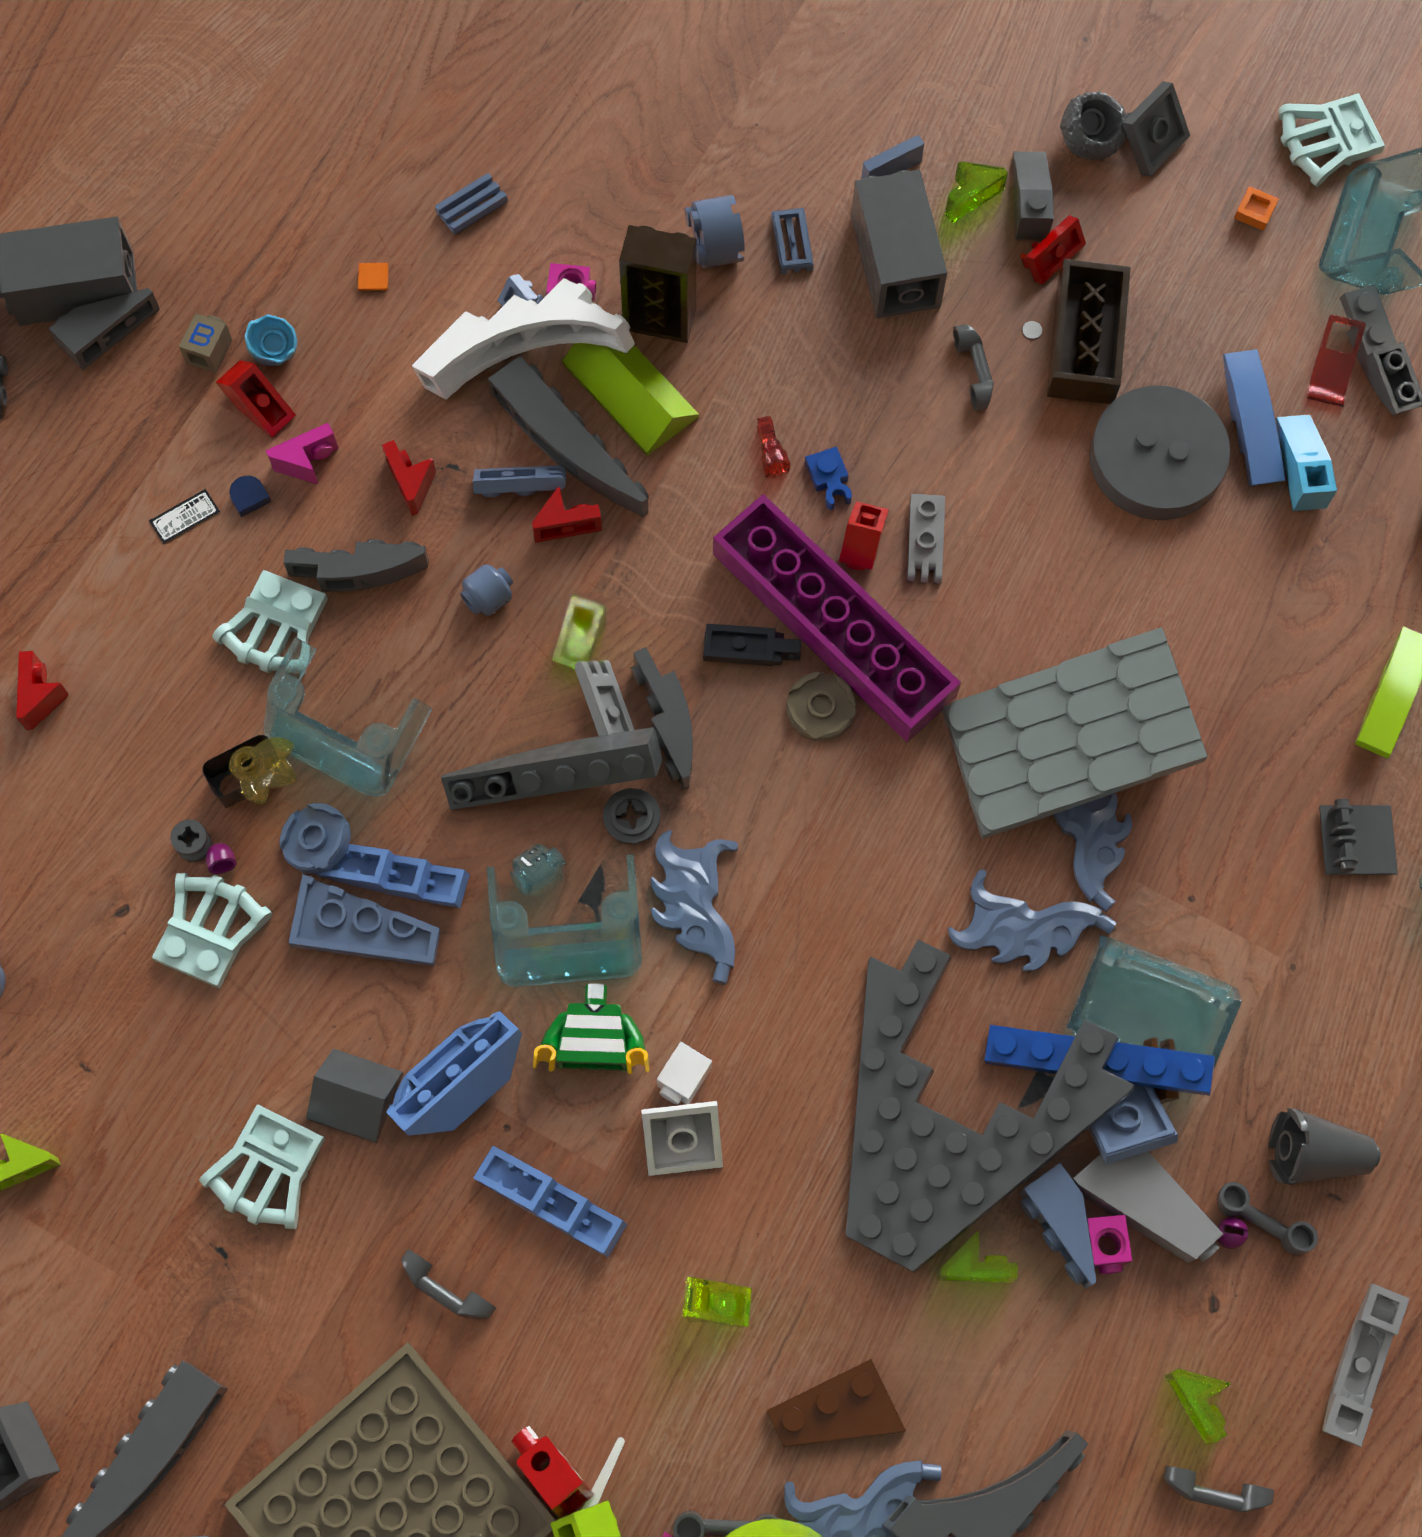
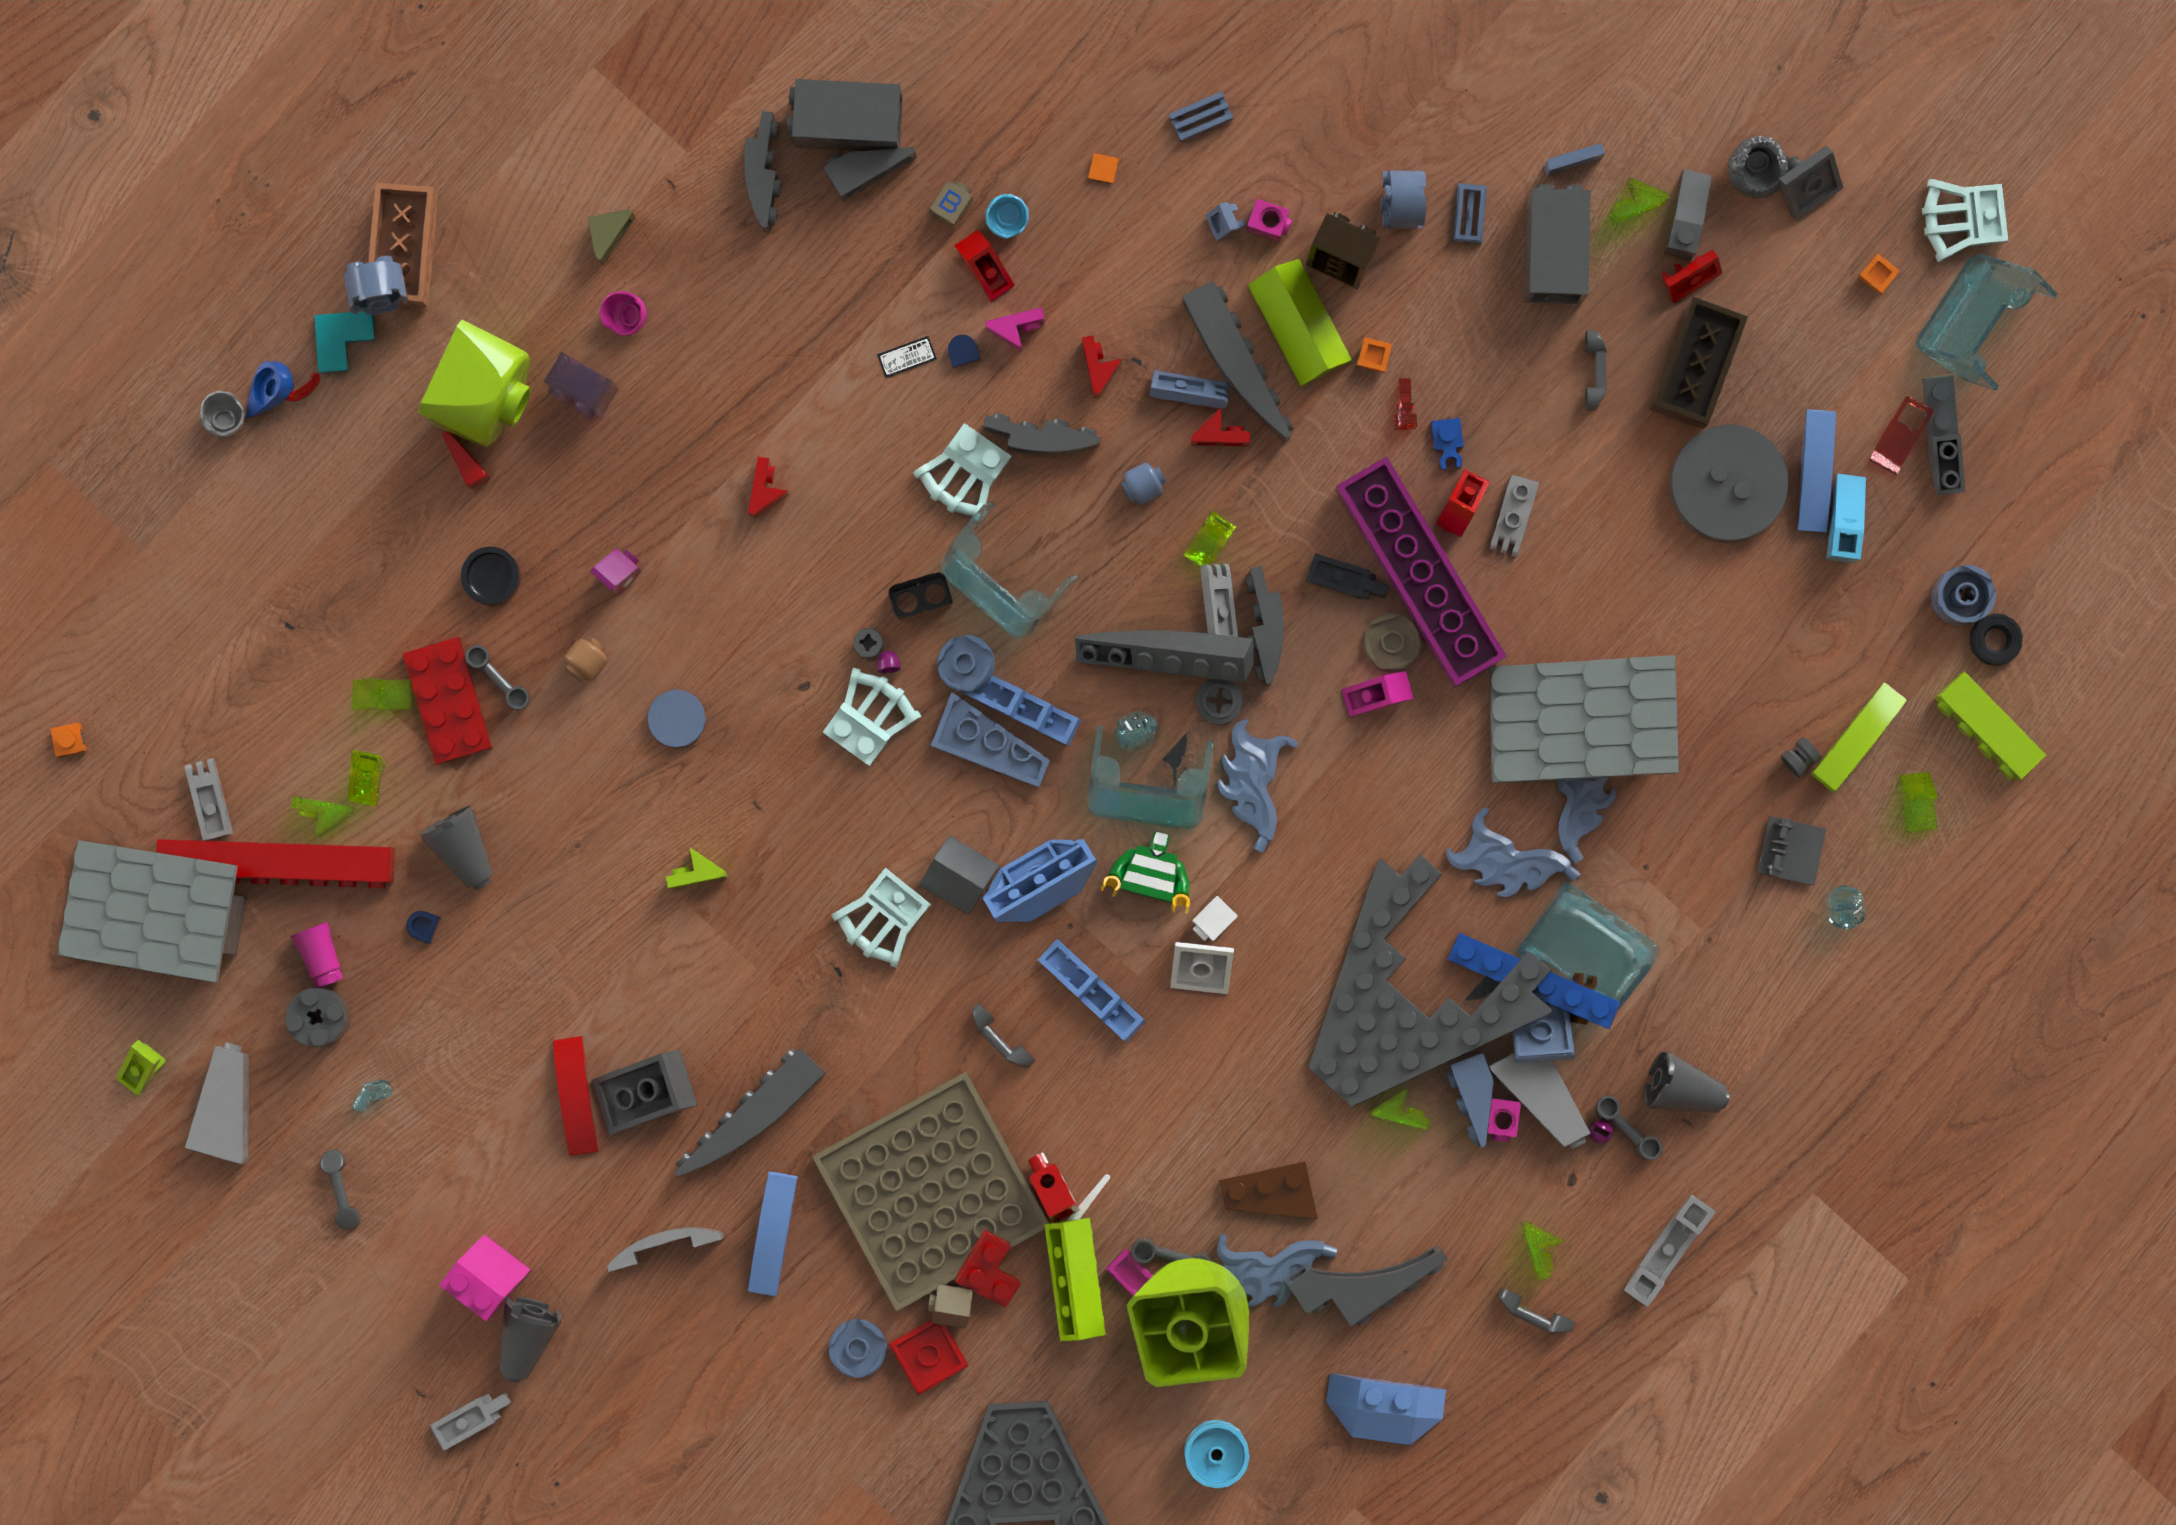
camera: 15 degrees right, 15 degrees up
clear yellow plate [229,737,297,805] -> none
white arch [412,278,635,400] -> none
clear neon green slope [683,1277,752,1327] -> none
white sticker [1022,321,1042,339] -> none
none -> dark pink slope [1342,671,1414,717]
none -> orange plate [1357,337,1392,374]
none -> dark grey wheel [1780,737,1822,778]

